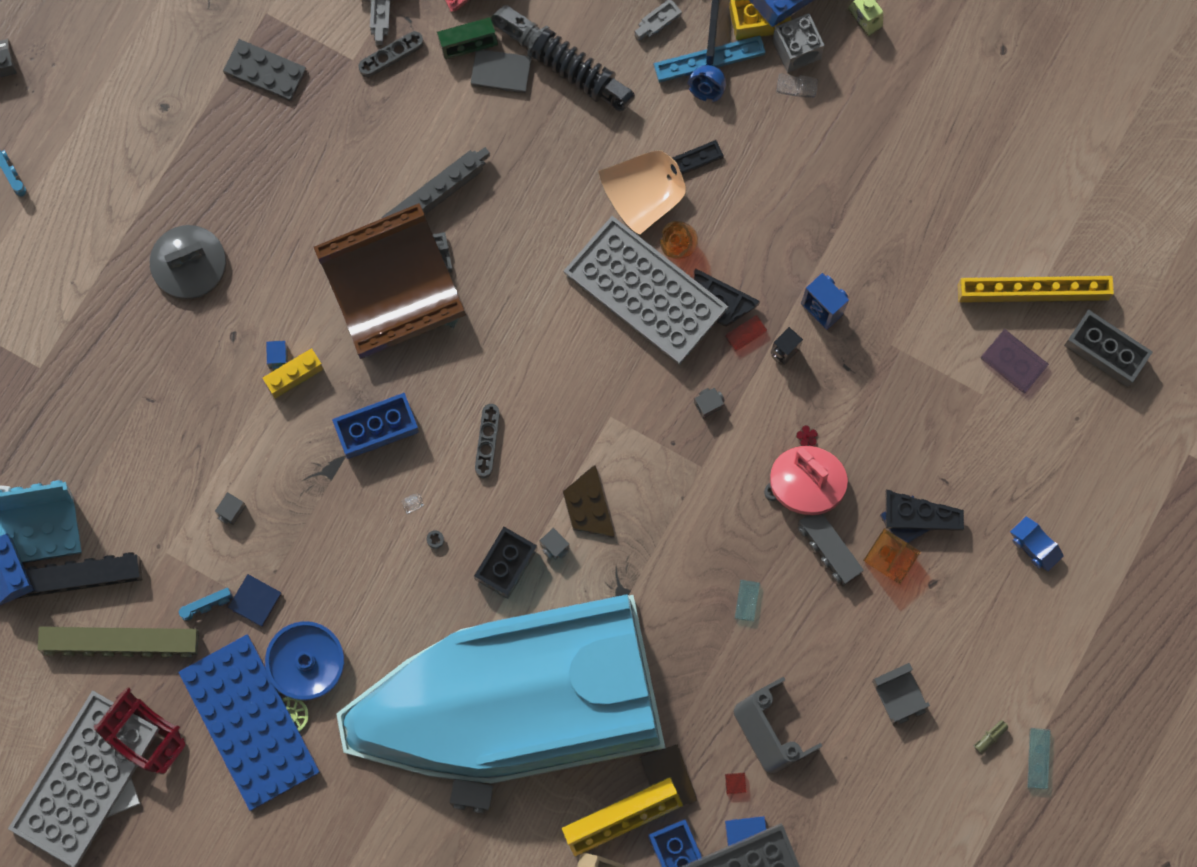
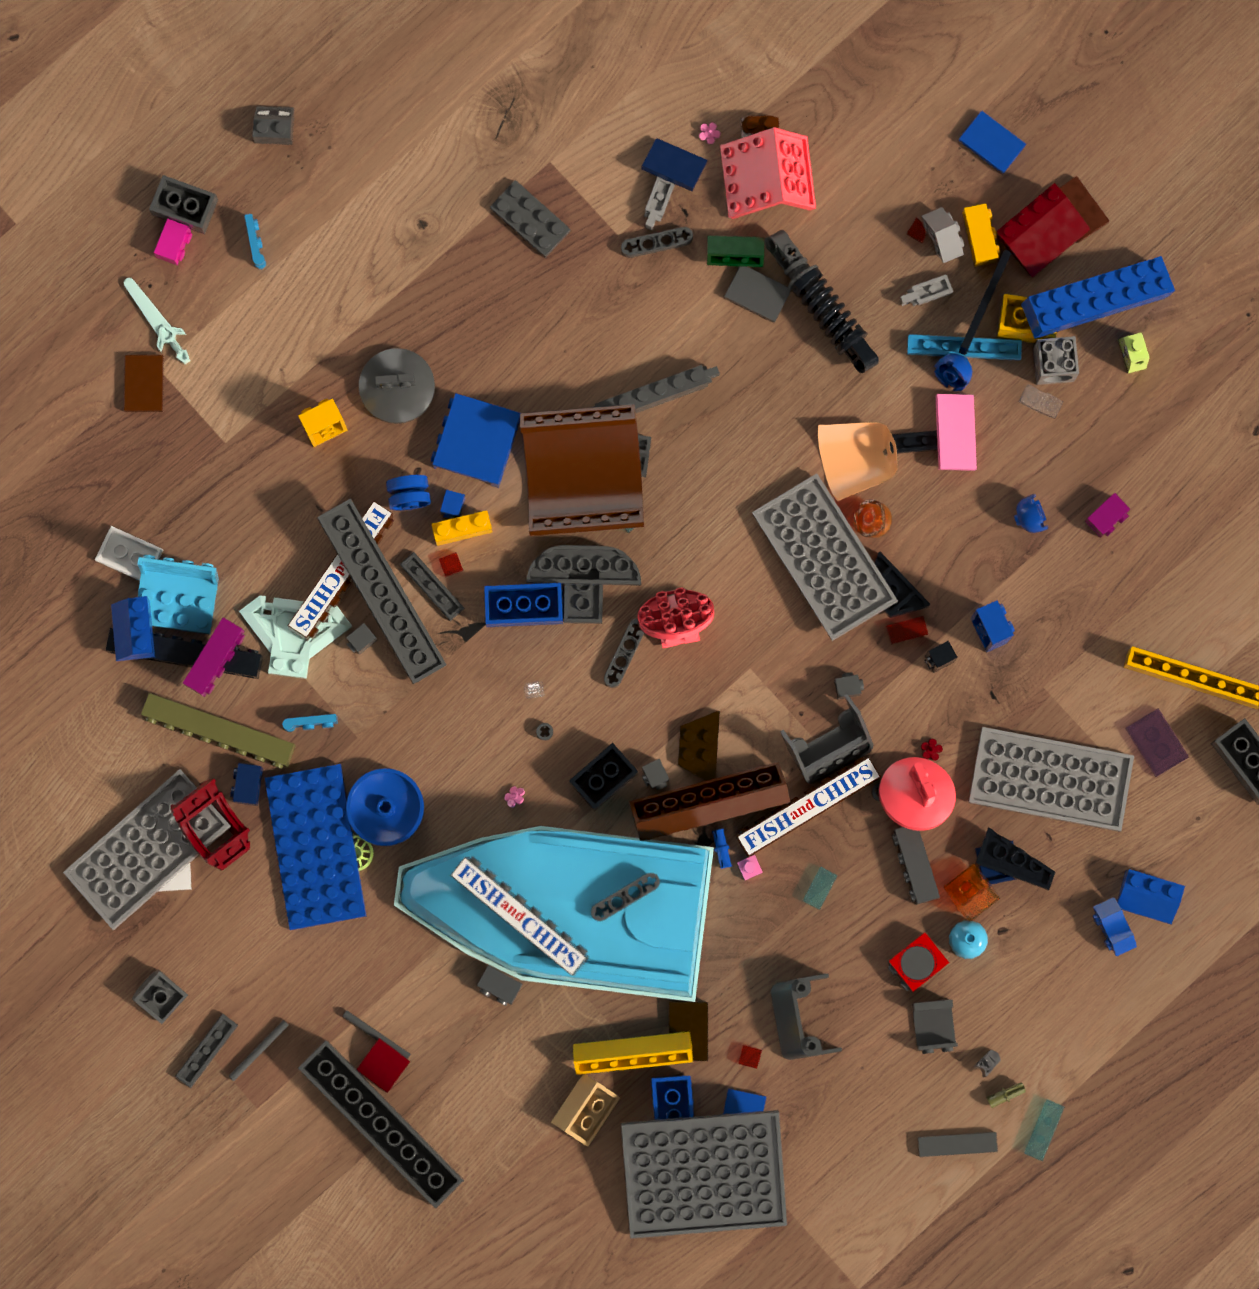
camera: 20 degrees right, 5 degrees up
dark blue tile [228,574,282,627] -> none
none -> magenta brick [183,617,245,697]
none -> dark blue brick [230,763,263,806]
none -> light aqua plate [239,596,352,679]
none -> brick [287,501,394,642]
none -> yellow brick [298,398,347,447]
none -> dark grey plate [317,498,446,684]
none -> blue wheel [386,475,431,511]
none -> dark grey tile [400,552,465,621]
none -> blue panel [430,393,521,488]
none -> clear red tile [439,552,463,577]
none -> brick [450,856,590,976]
none -> bright pink plant [504,787,525,807]
none -> dark grey plate [526,545,641,624]
none -> dark grey beam [591,873,660,921]
none -> reddish brown brick [629,762,790,841]
none -> coral bracket [638,587,715,648]
none -> blue pin [712,829,732,869]
none -> brick [736,757,881,858]
none -> bright pink plate [737,855,763,880]
none -> dark grey windscreen [780,694,874,784]
none -> panel [887,932,949,993]
none -> dark grey tile [918,1132,998,1157]
none -> bright pink tile [935,394,977,471]
none -> medium azure cylinder [949,920,988,959]
none -> light grey plate [968,727,1134,832]
none -> flat silver piece [974,1050,1001,1078]
none -> blue cylinder [1014,494,1048,533]
none -> magenta brick [1085,493,1130,538]
none -> blue slope [1117,869,1185,924]

